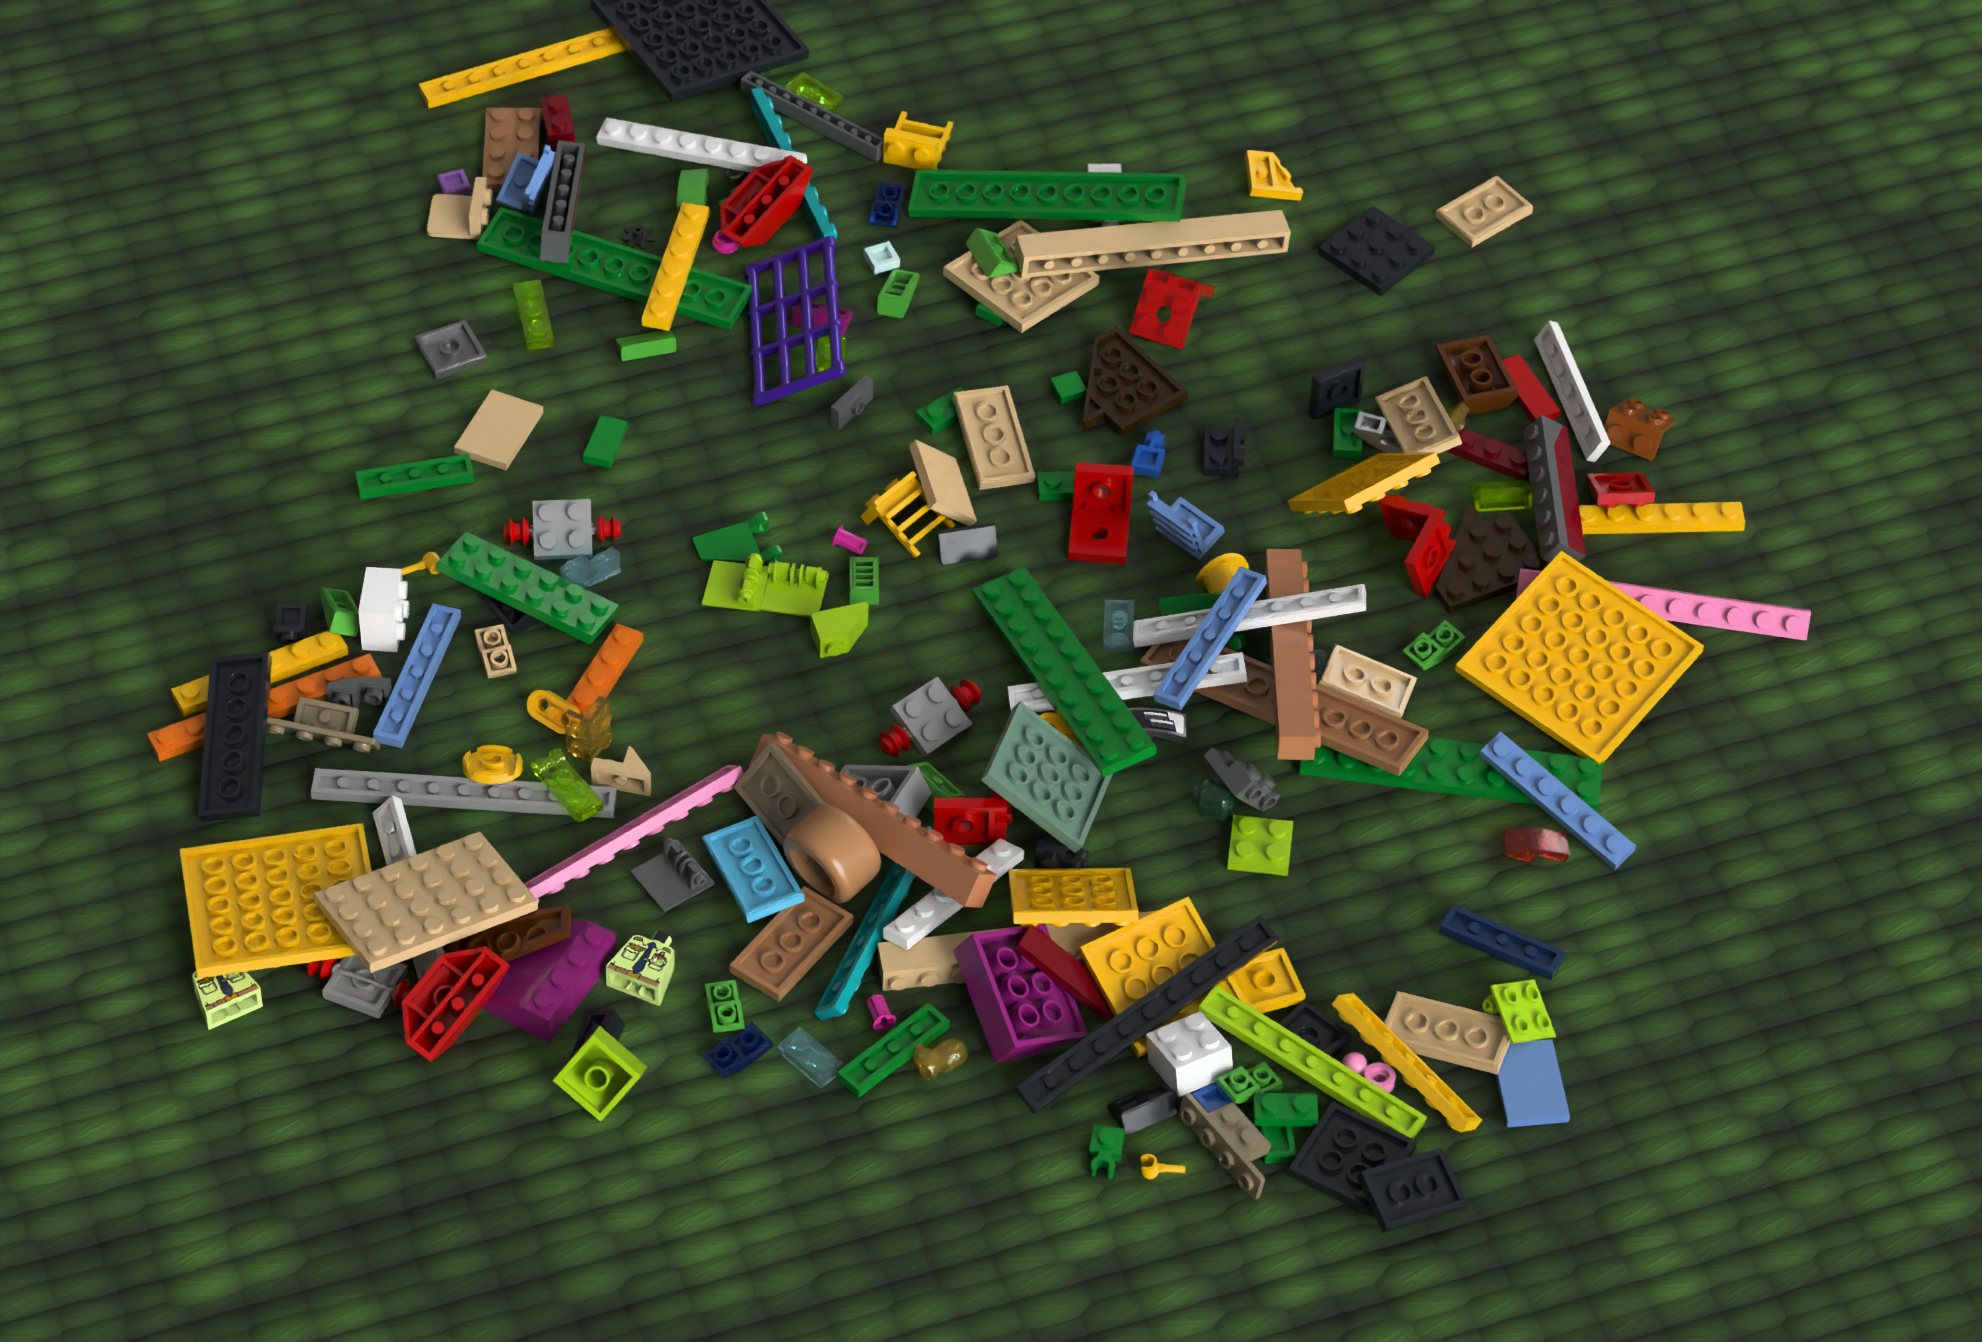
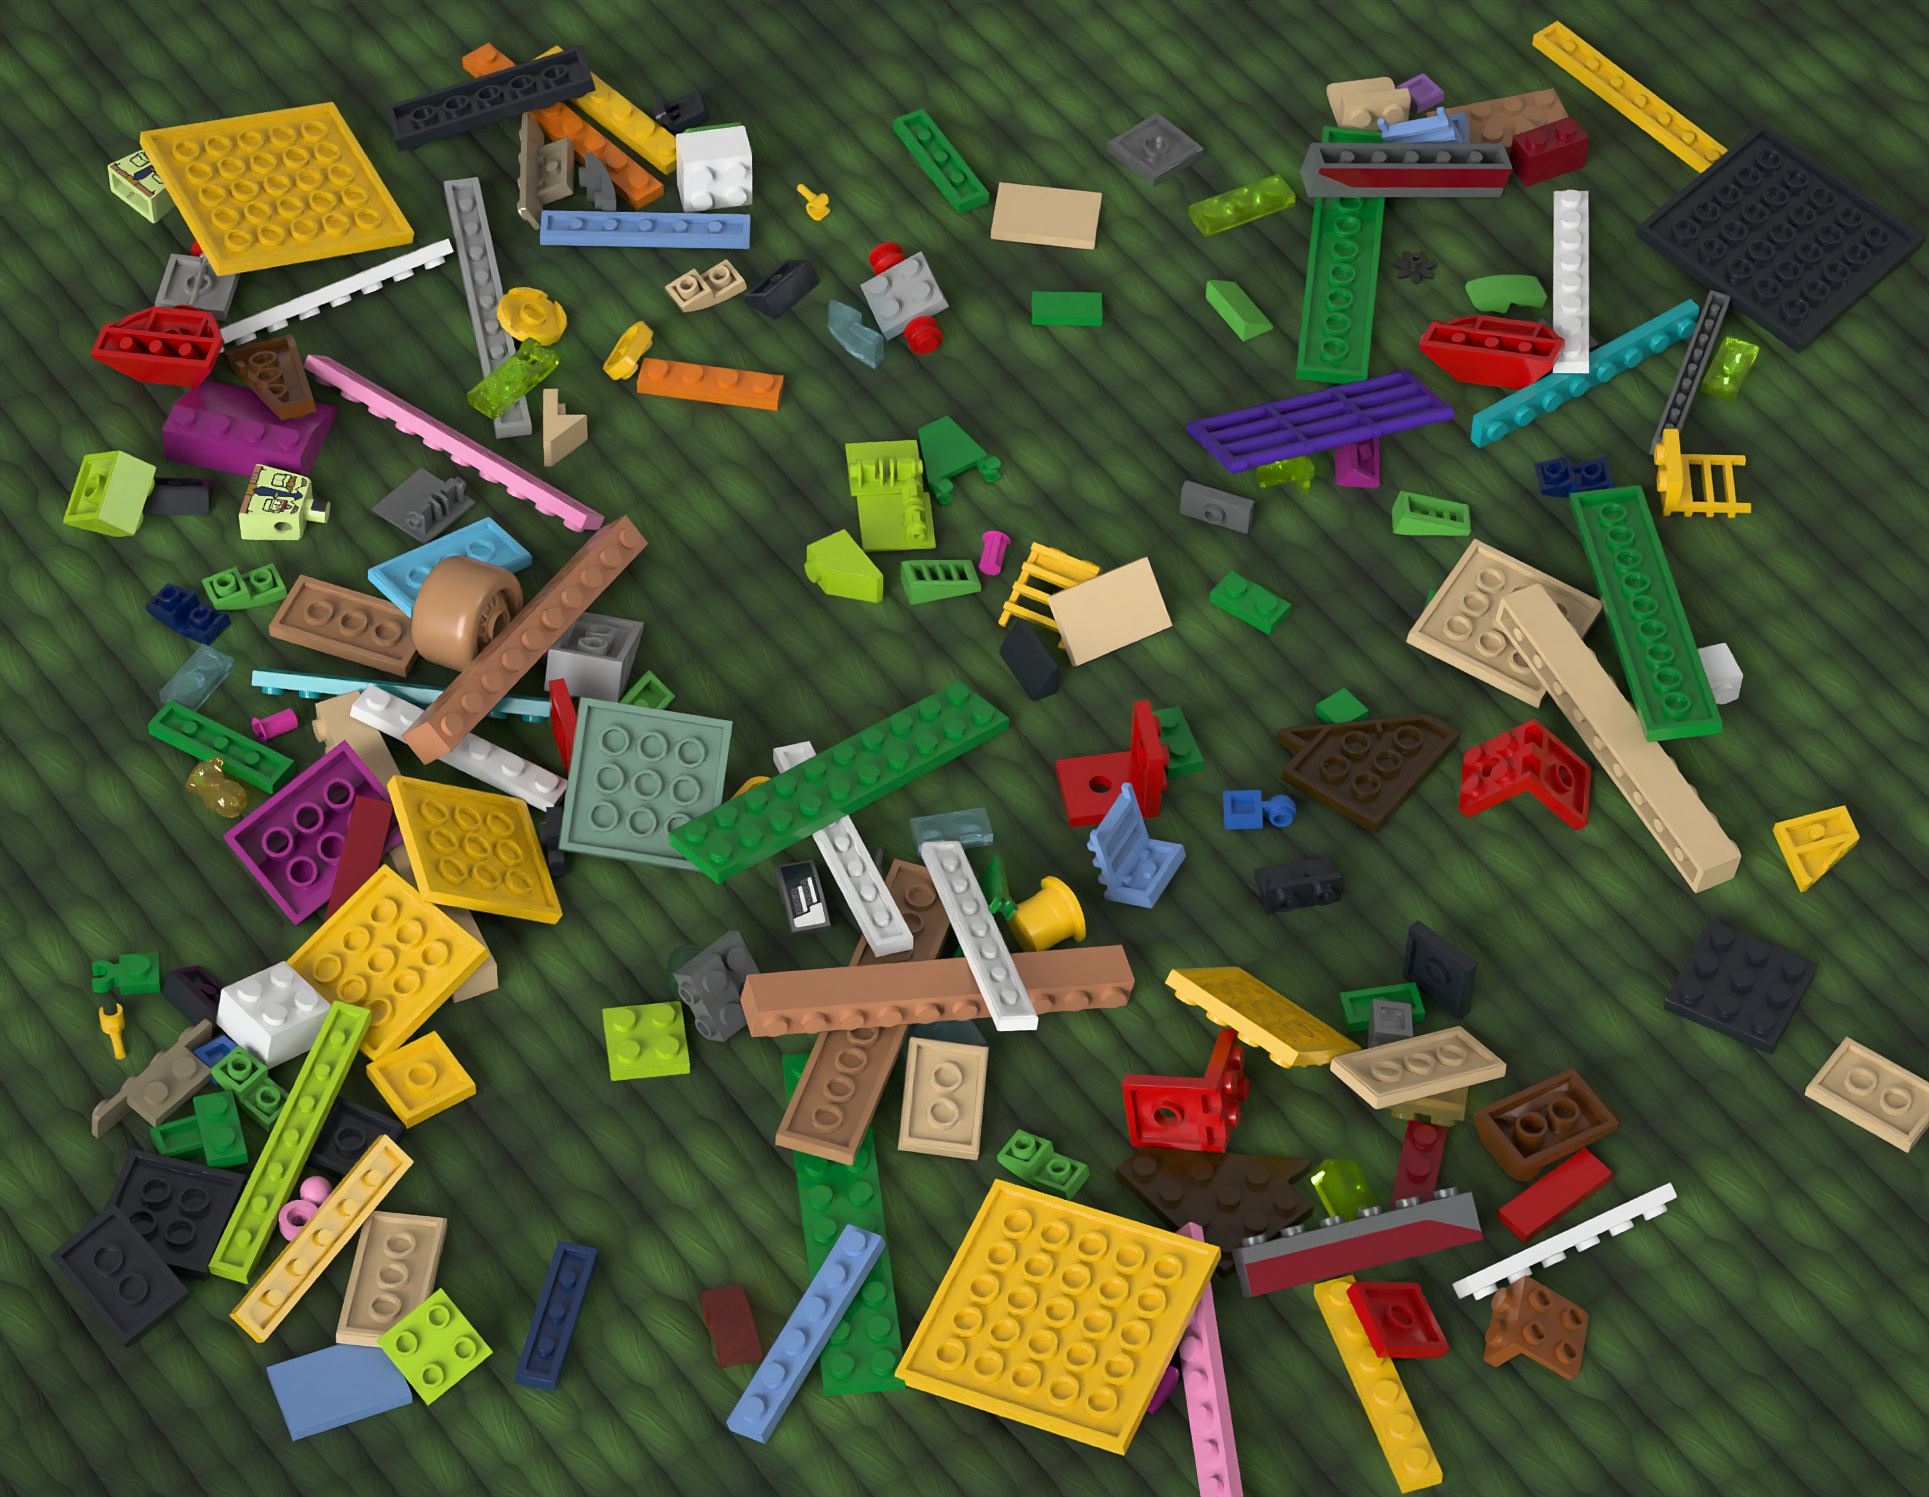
camera: 75 degrees right, 0 degrees up
tan plate [314,831,538,973] -> none
green plate [436,531,619,645] -> none
clear yellow bracket [564,696,613,762] -> none
yellow plate [642,202,709,331] -> none
dark tan plate [734,743,826,846] -> none
light aqua plate [864,241,900,274] -> none
light grey plate [879,676,981,758] -> none
tan tile [952,385,1036,490] -> none
bright green slope [966,228,1019,278] -> none
black plate [1015,915,1280,1115] -> none
medium blue plate [1153,567,1267,711] -> none

